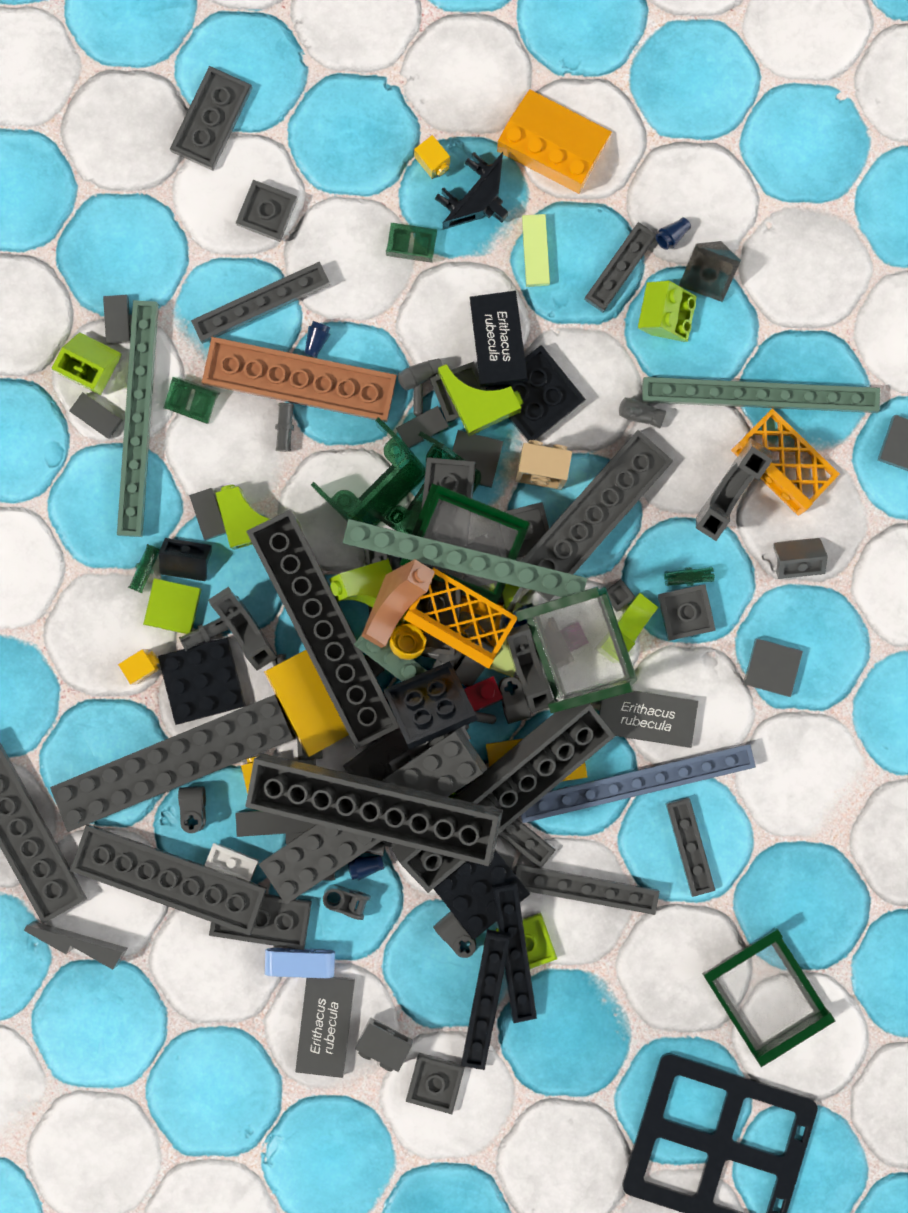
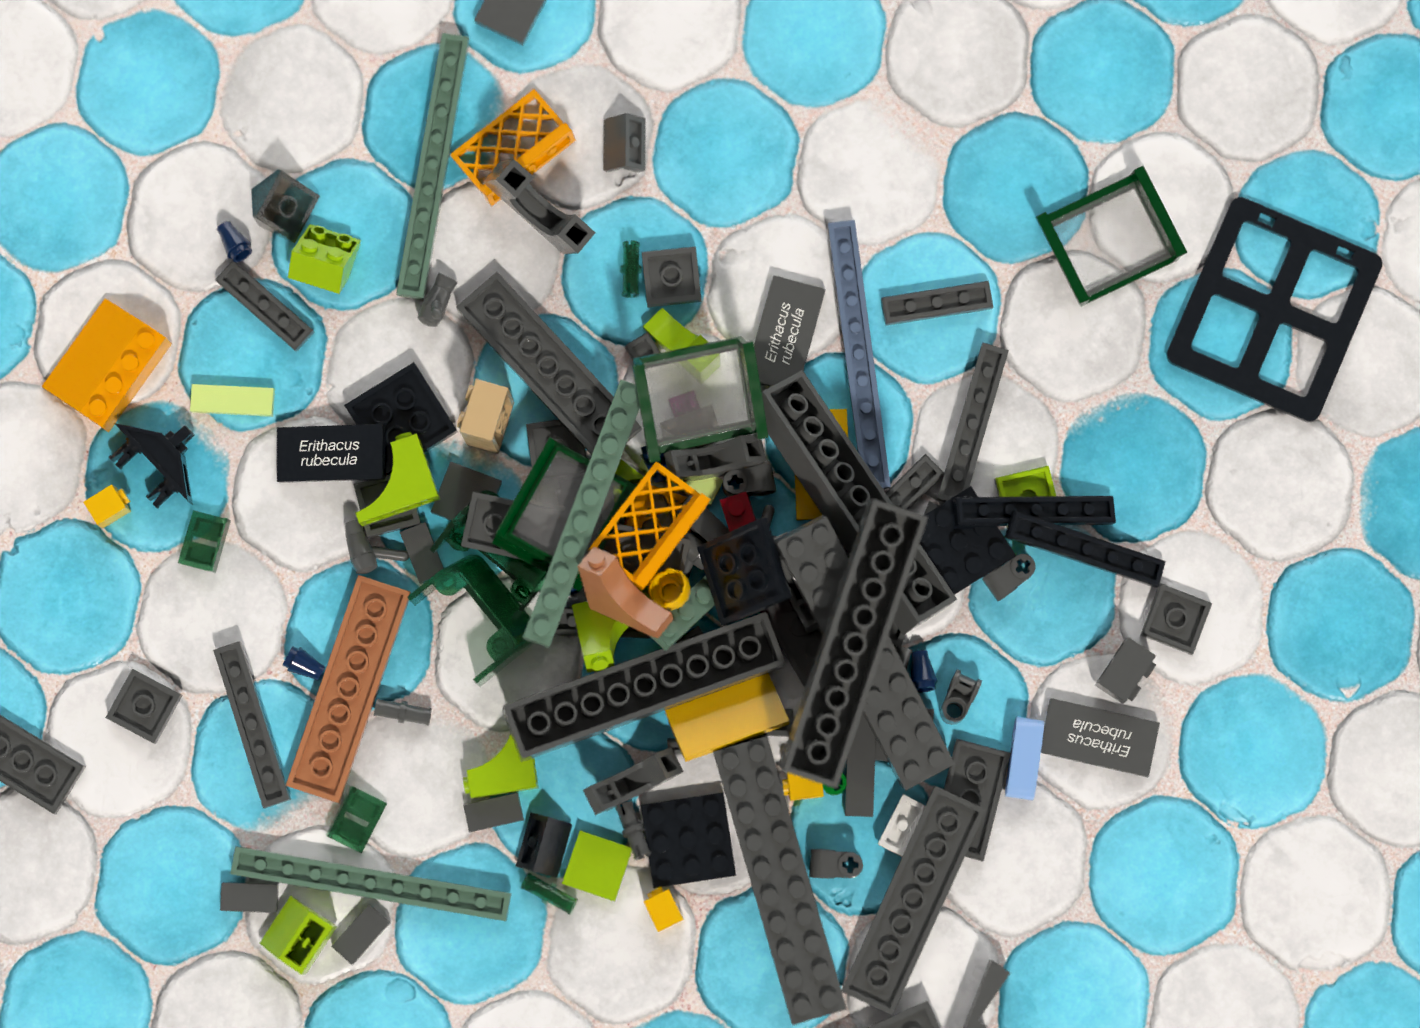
camera: 80 degrees left, 5 degrees down
dark grey tile [743,639,803,697] -> none

